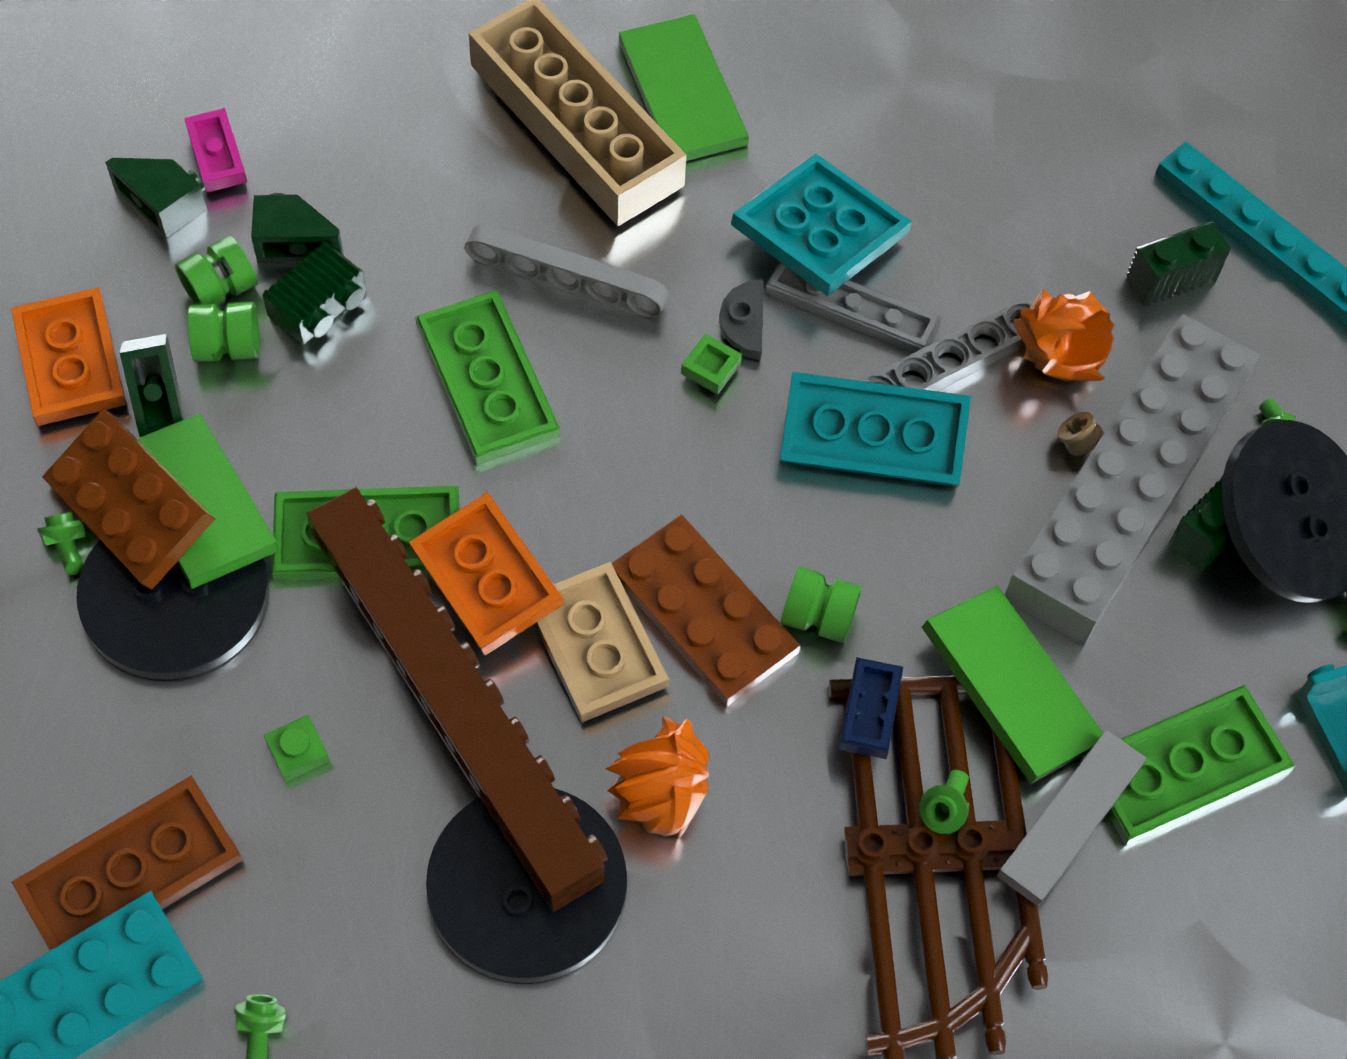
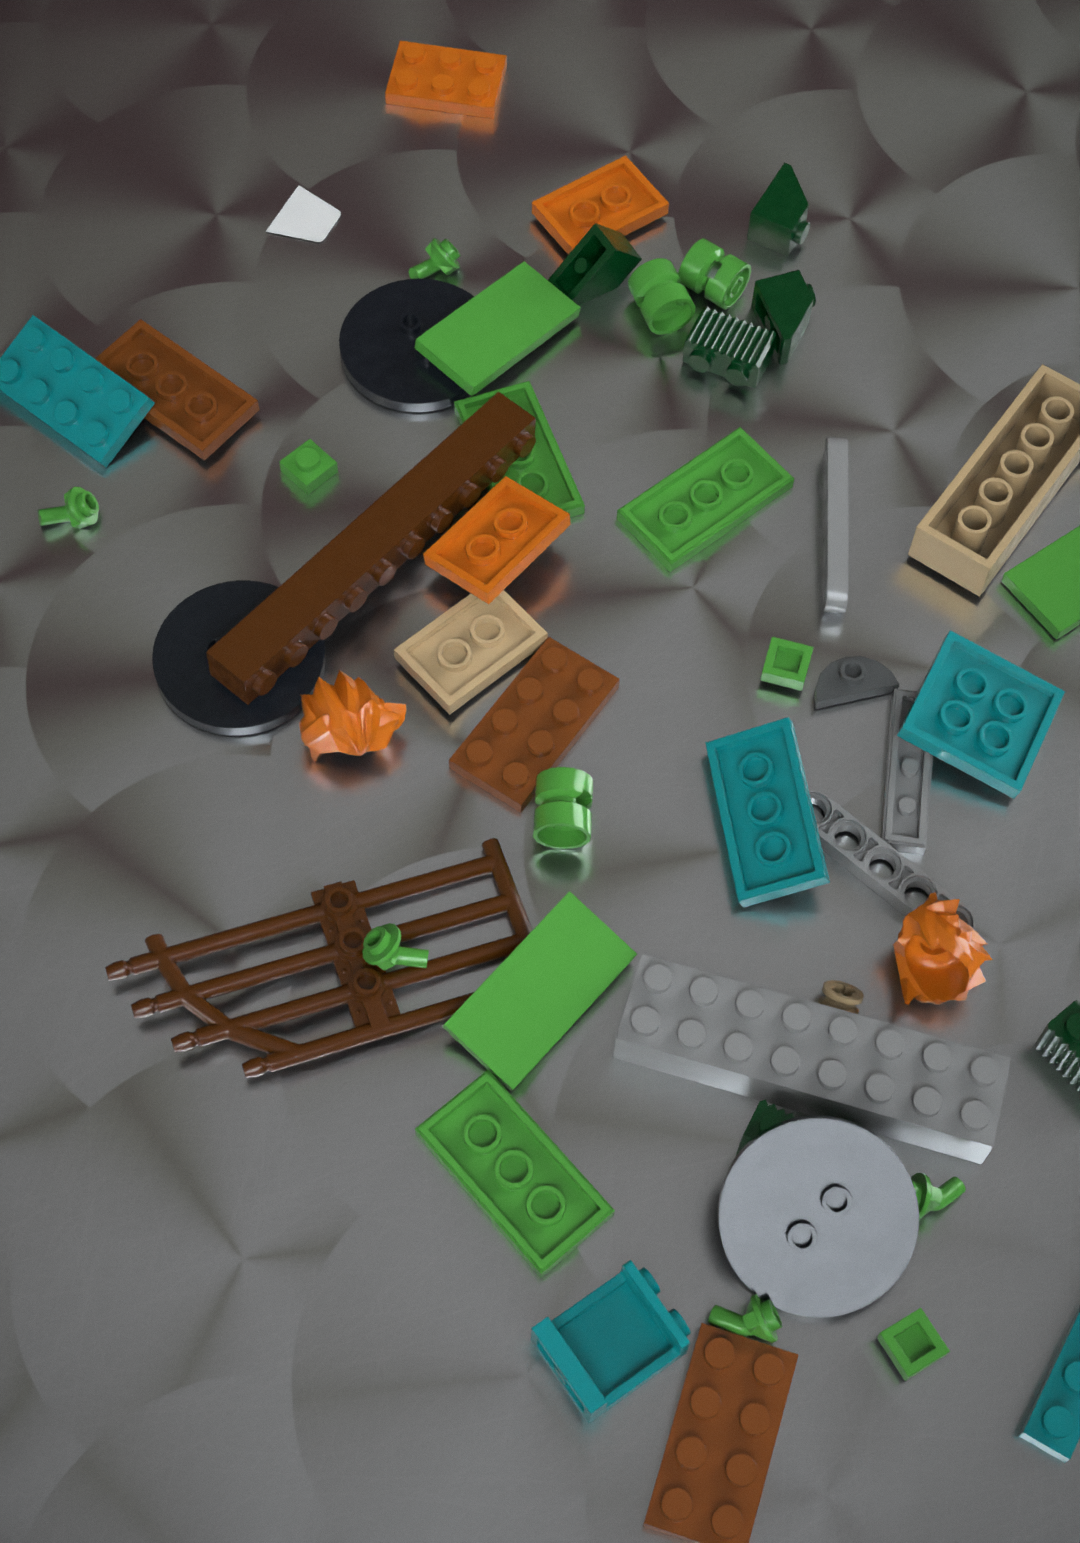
camera: 75 degrees right, 0 degrees up
dark orange plate [42,408,216,589] -> none
dark pink plate [184,108,247,193] -> none
dark blue plate [838,657,904,759] -> none
light grey tile [997,729,1147,906] -> none

